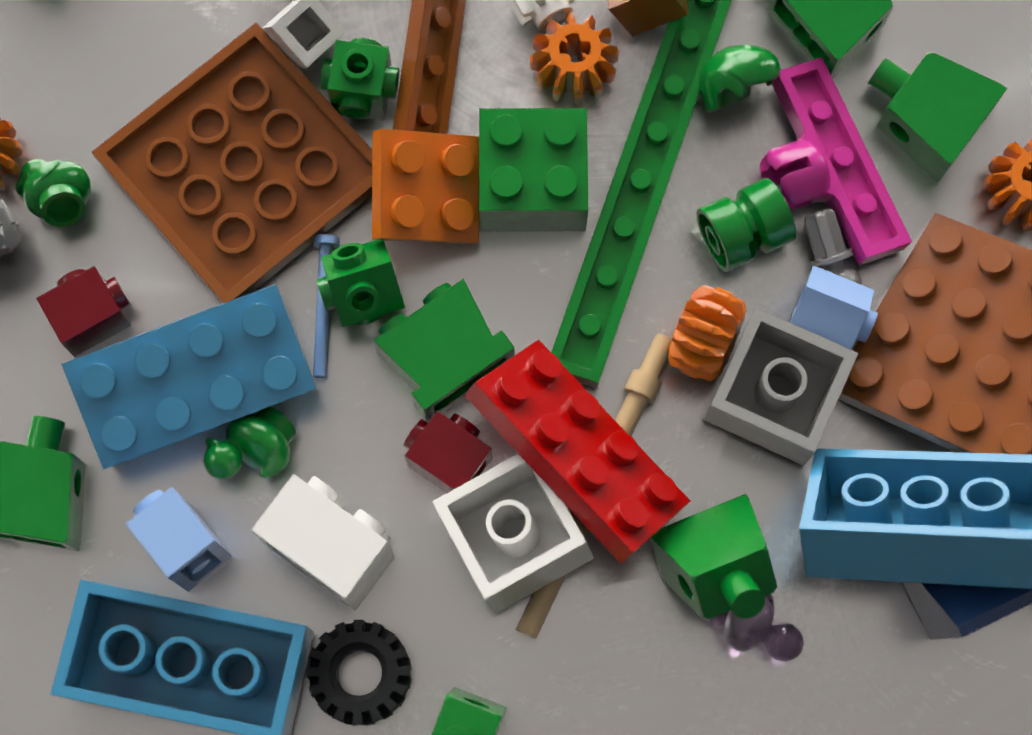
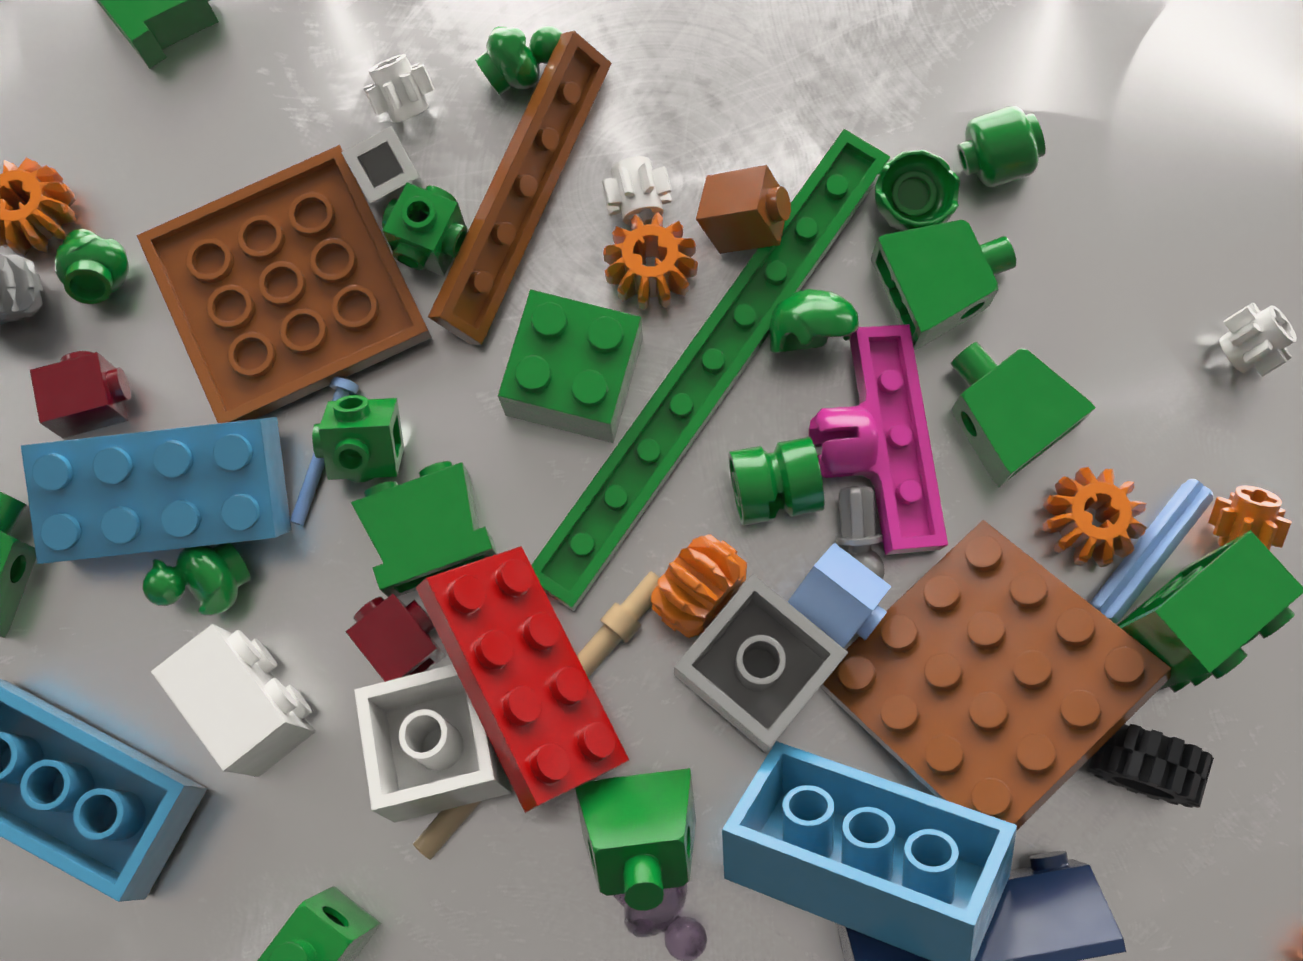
camera: 20 degrees right, 0 degrees up
light blue brick [125,487,233,592] -> none
black tyre [306,620,412,726] -> none
orange plate [372,129,479,245] -> none

